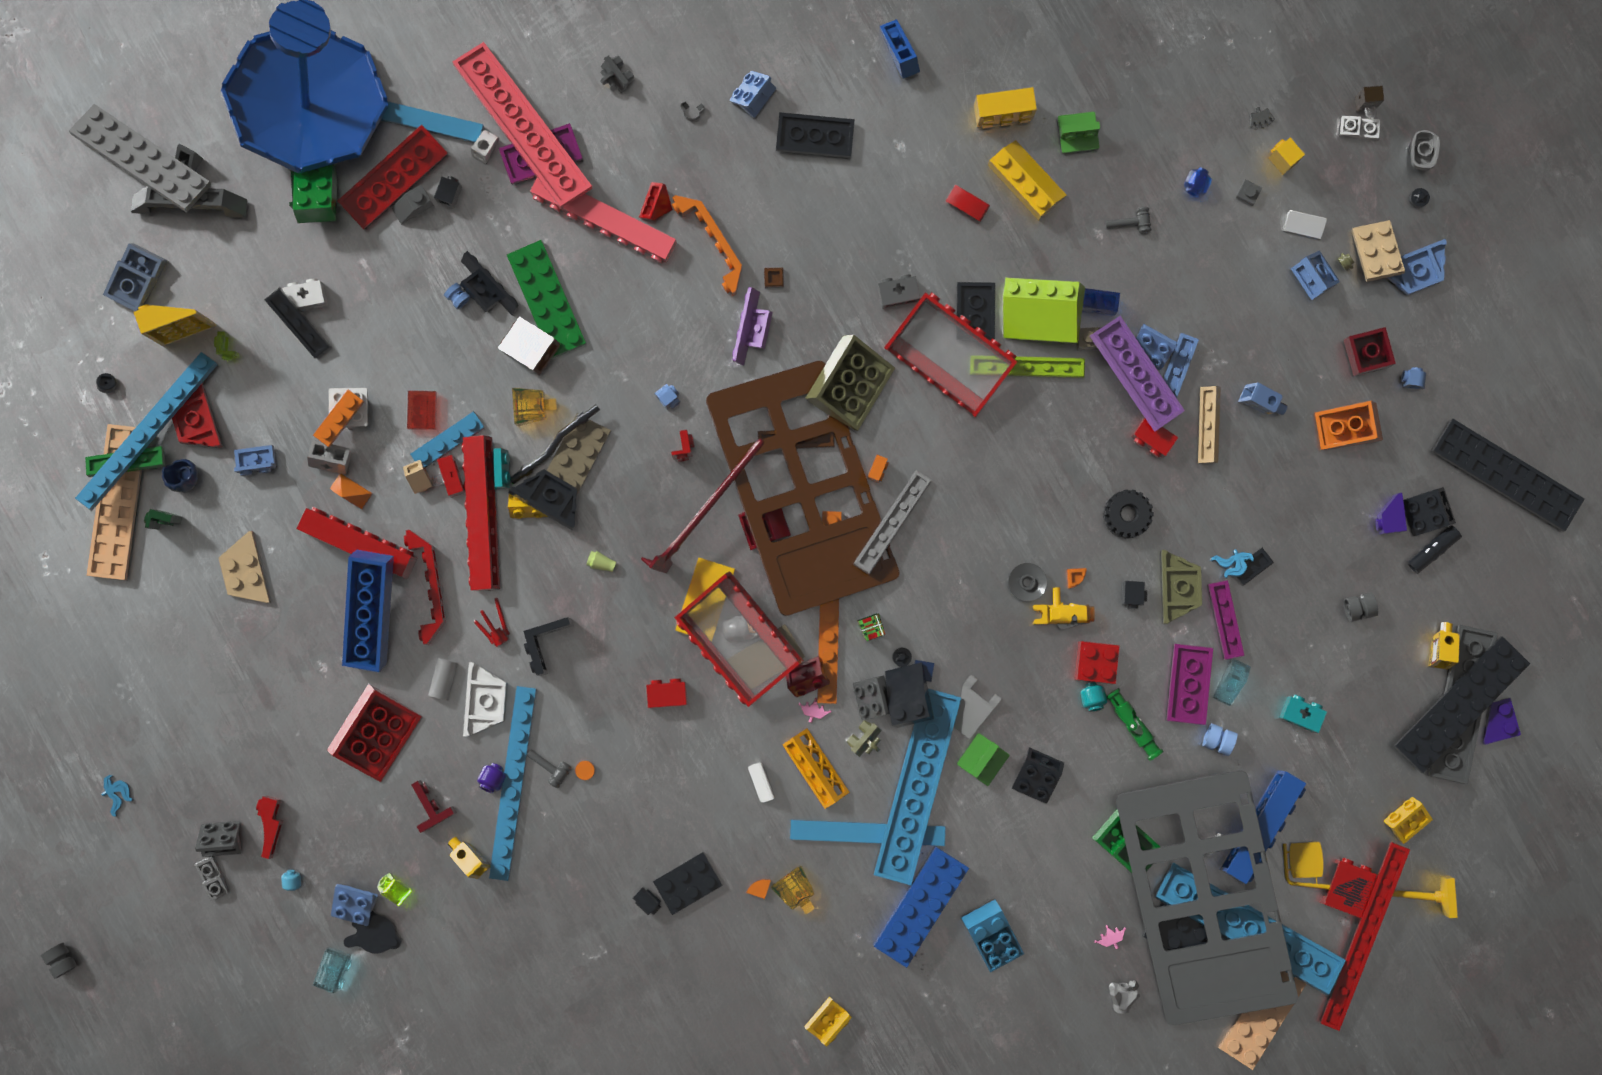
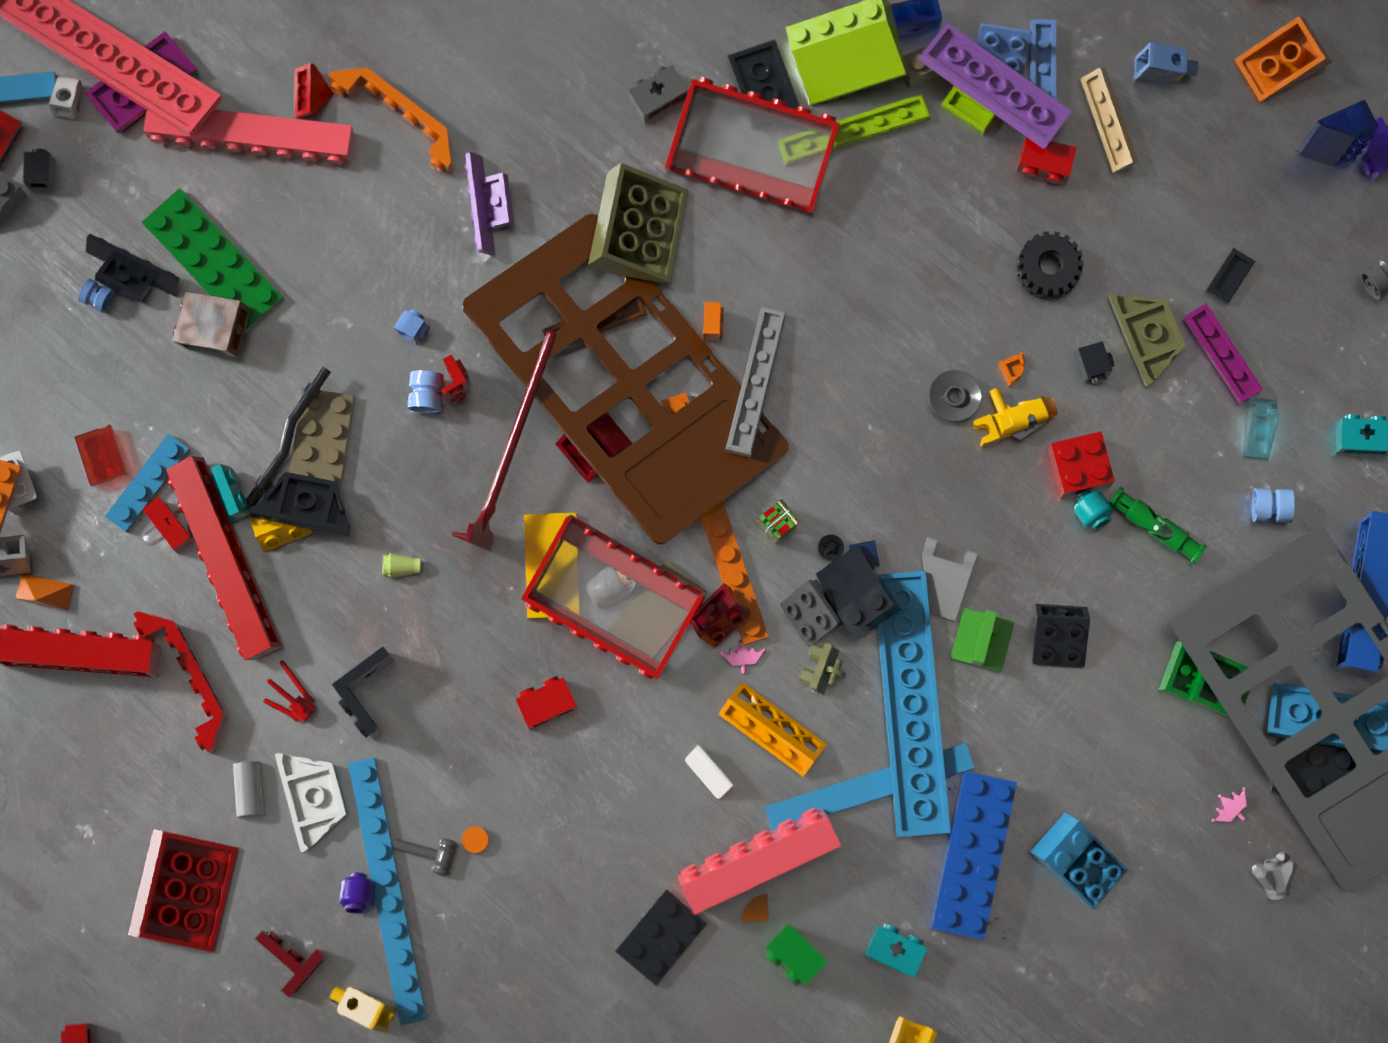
camera: 20 degrees left, 5 degrees down
blue brick [342,550,394,672] -> none
tan brick [403,459,432,494] -> none
clear yellow torso [512,388,557,426] -> none
black brick [632,887,661,915] -> none
reddish brown tile [764,267,784,288] -> none
clear yellow torso [771,865,815,914] -> none
magenta plate [1166,644,1213,725] -> none
dark azure piece [1212,549,1254,579] -> none
none -> light blue wheel [407,370,444,413]
none -> coral brick [677,808,841,915]
none -> green brick [764,923,828,986]
none -> teal brick [864,923,928,978]
none -> lime tile [941,86,996,135]
none -> clear blue slope [1297,99,1379,167]

